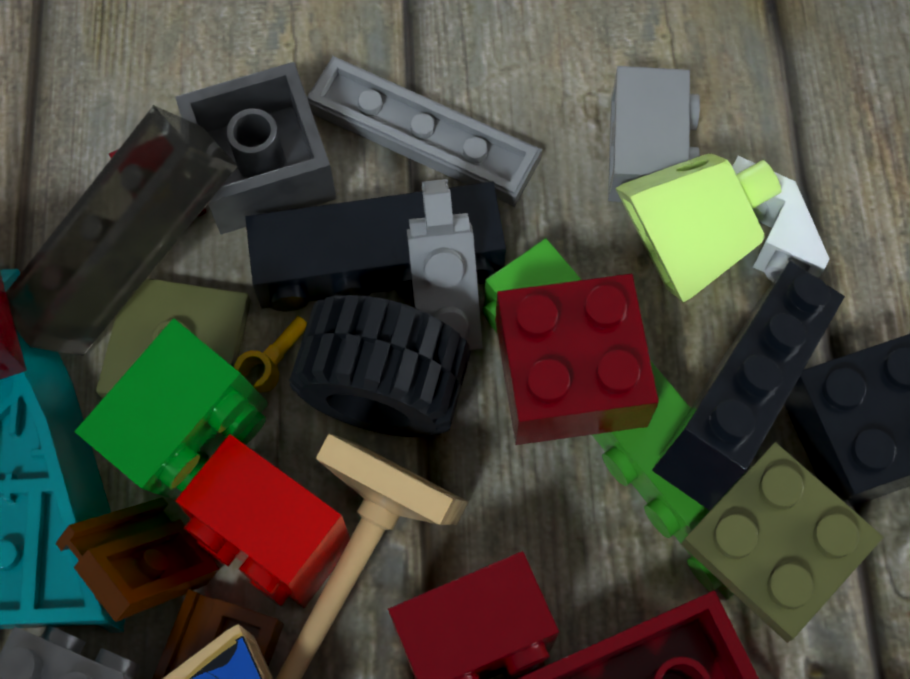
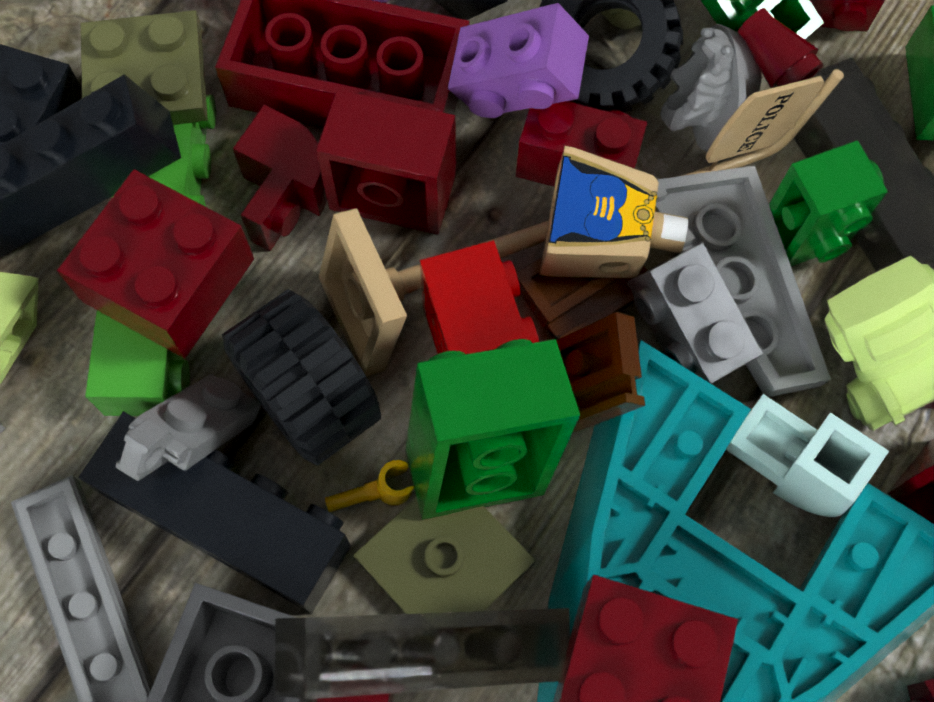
camera: 145 degrees left, 0 degrees up
none -> dark red brick [233,105,327,251]

